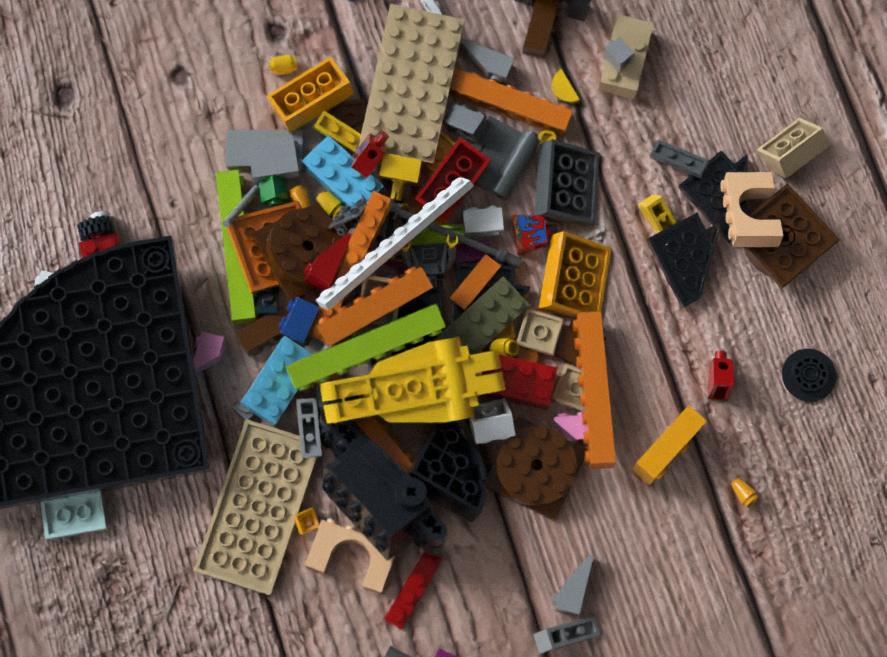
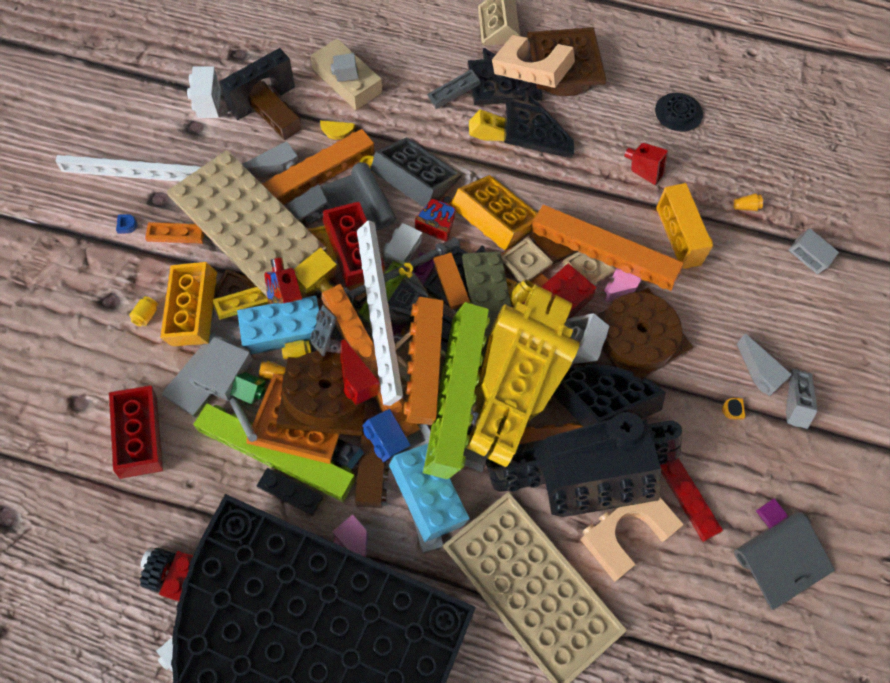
camera: 55 degrees left, 10 degrees down
light orange tile [293,508,319,535] -> none
light grey slope [296,398,322,459] -> none
none -> red brick [109,385,163,479]
none -> orange tile [145,222,205,244]
none -> black plate [256,468,323,517]
none -> tile [722,398,745,420]
none -> light grey brick [788,228,839,274]

